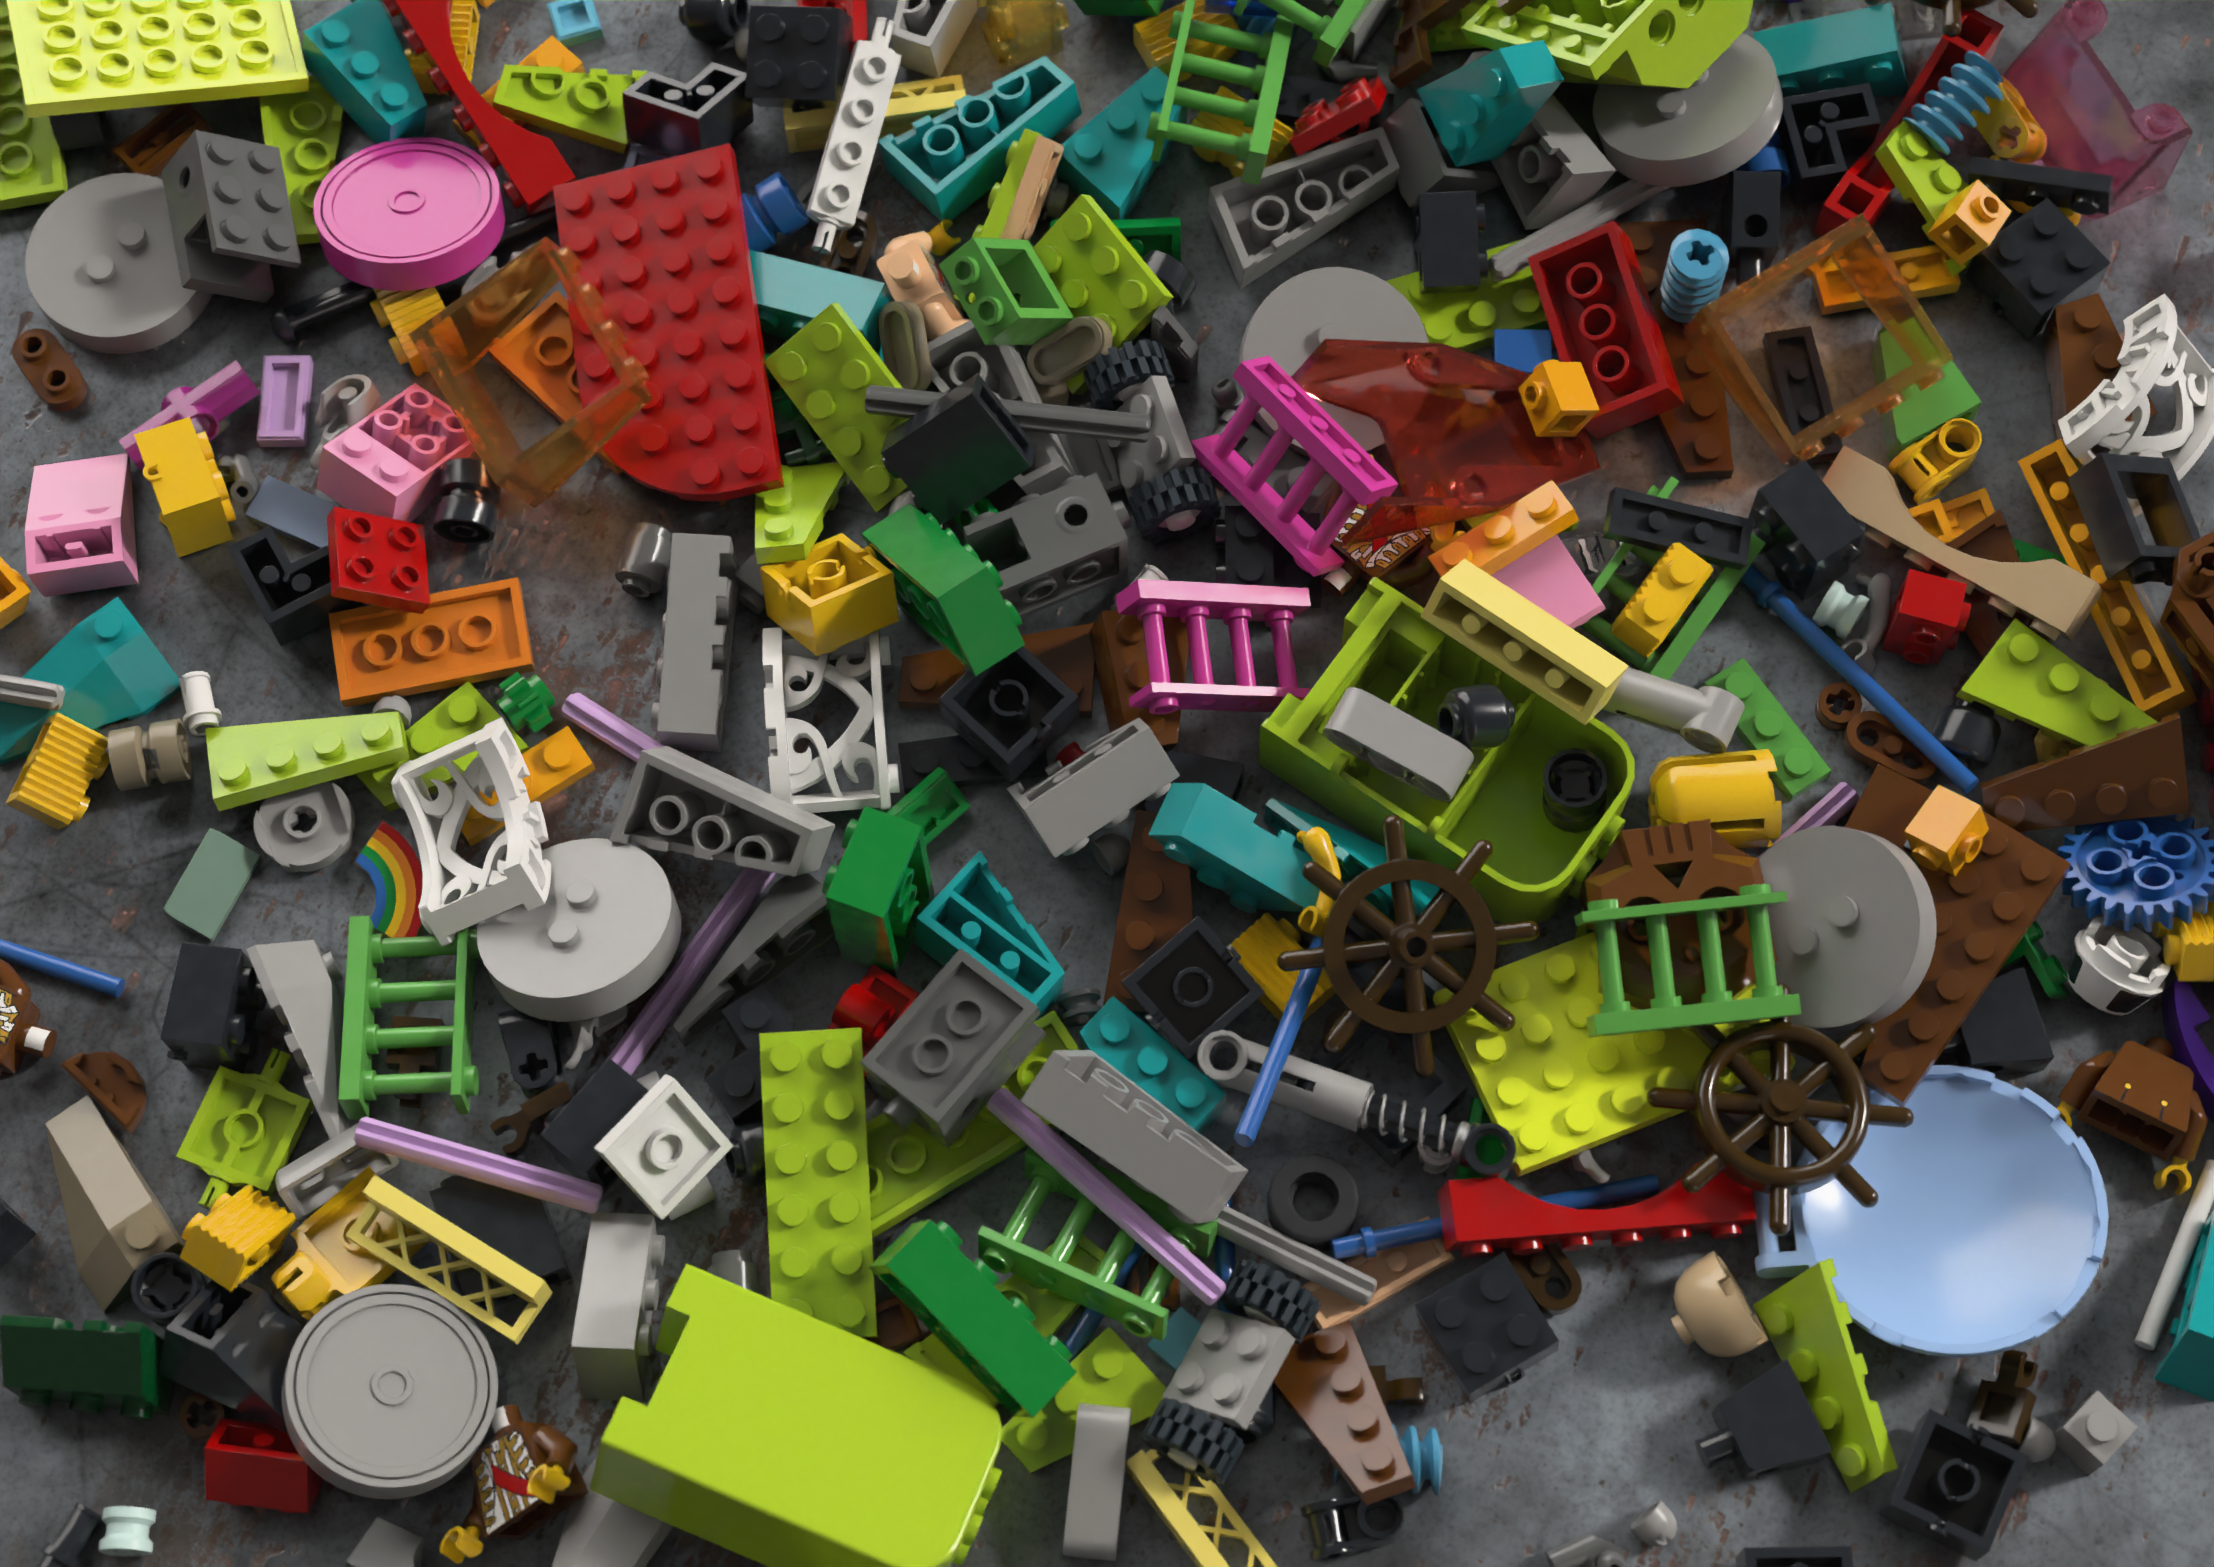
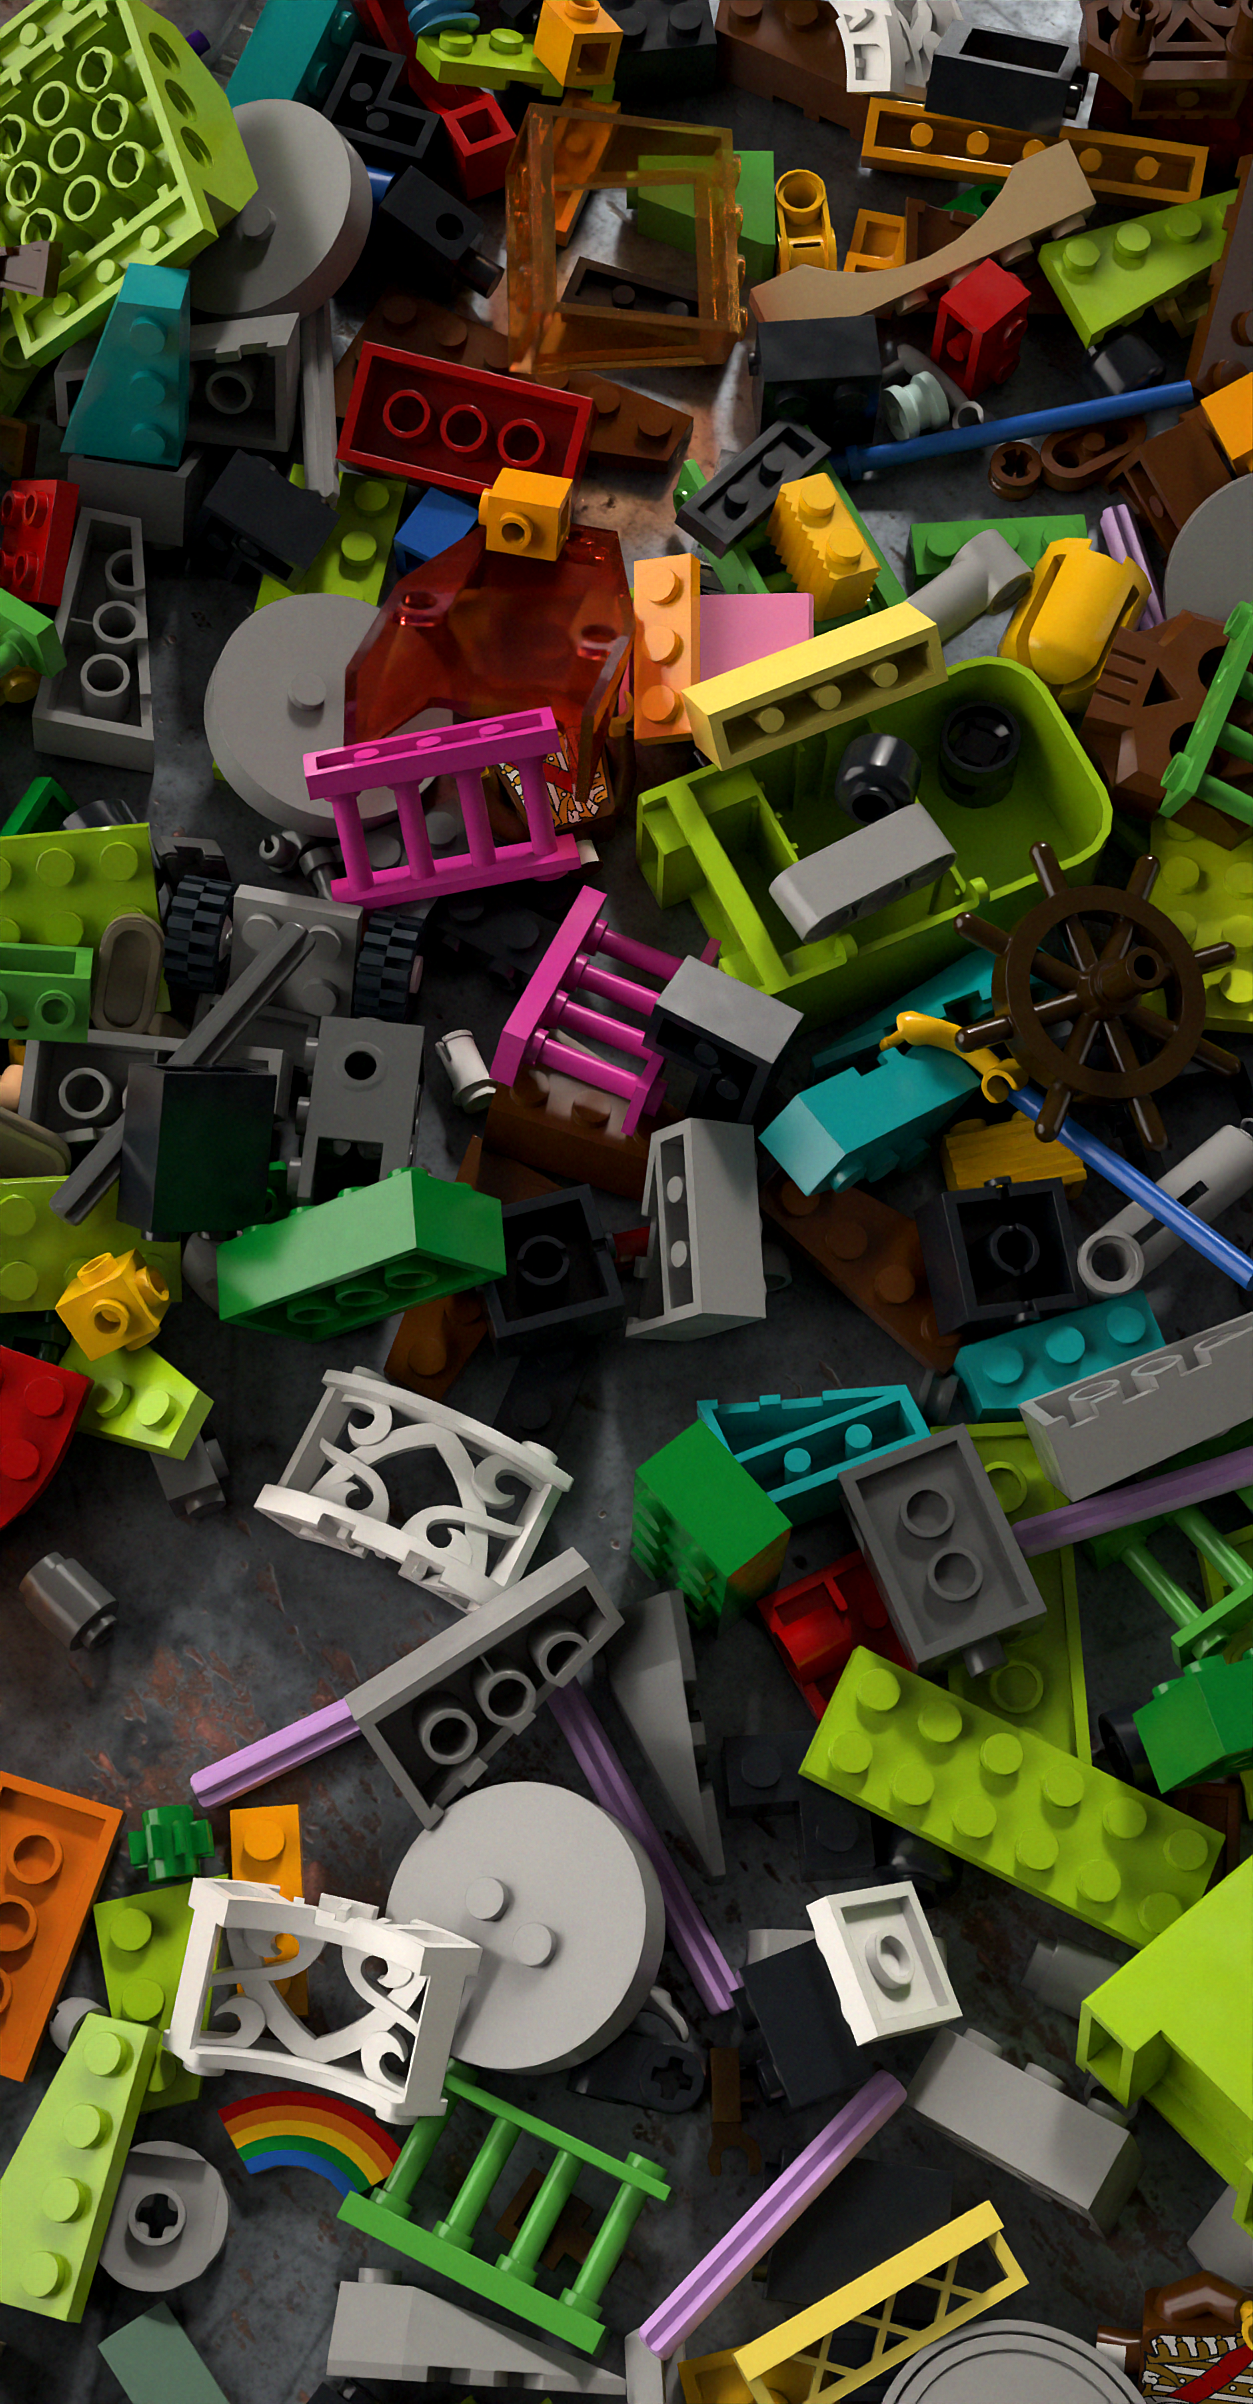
camera: 65 degrees left, 0 degrees up
light grey wedge [651,533,739,752] -> none
yellow brick [760,533,899,656] -> none
green plate [886,767,971,845] -> none
dark azure piece [1660,229,1729,324] -> none
none -> yellow brick [54,1247,172,1362]
none -> black brick [641,955,804,1126]

